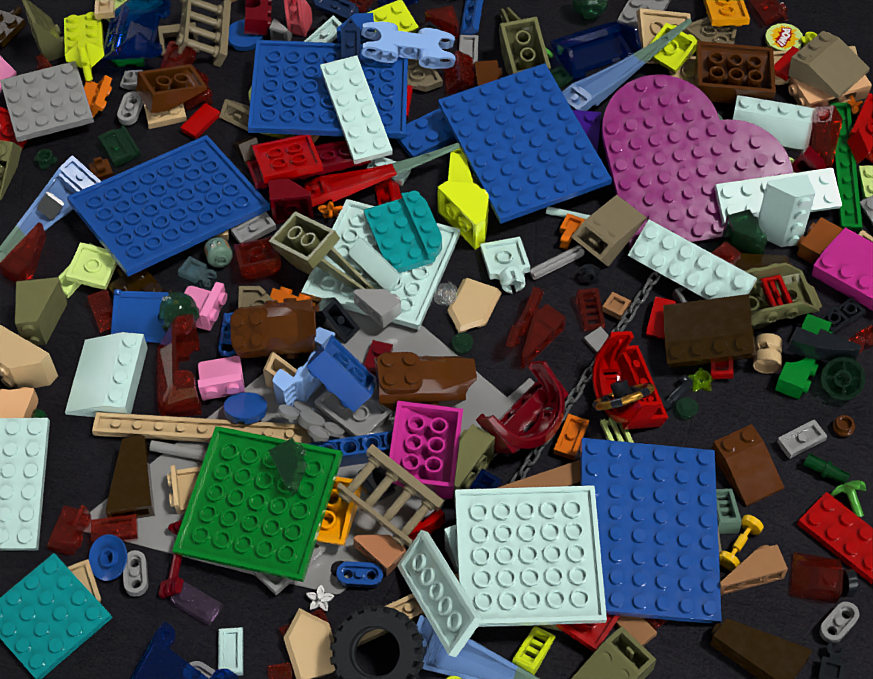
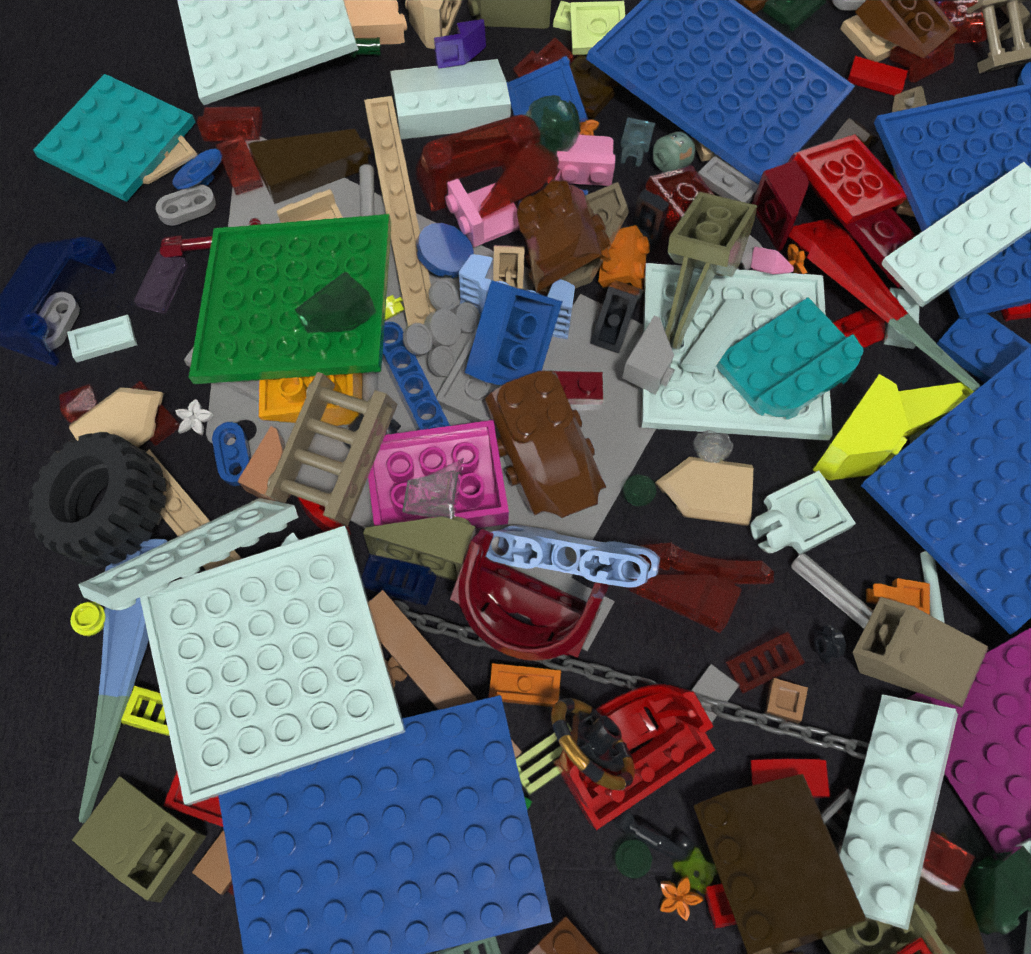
camera: 70 degrees right, 10 degrees up
none -> clear slope [402,458,464,519]
none -> dark purple slope [434,19,486,69]
none -> clear red slope [478,136,560,218]
none -> light blue piece [486,525,660,587]
none -> black plate [632,189,669,247]
none -> orange plant [660,875,704,921]
none -> bright pink slope [751,247,794,274]

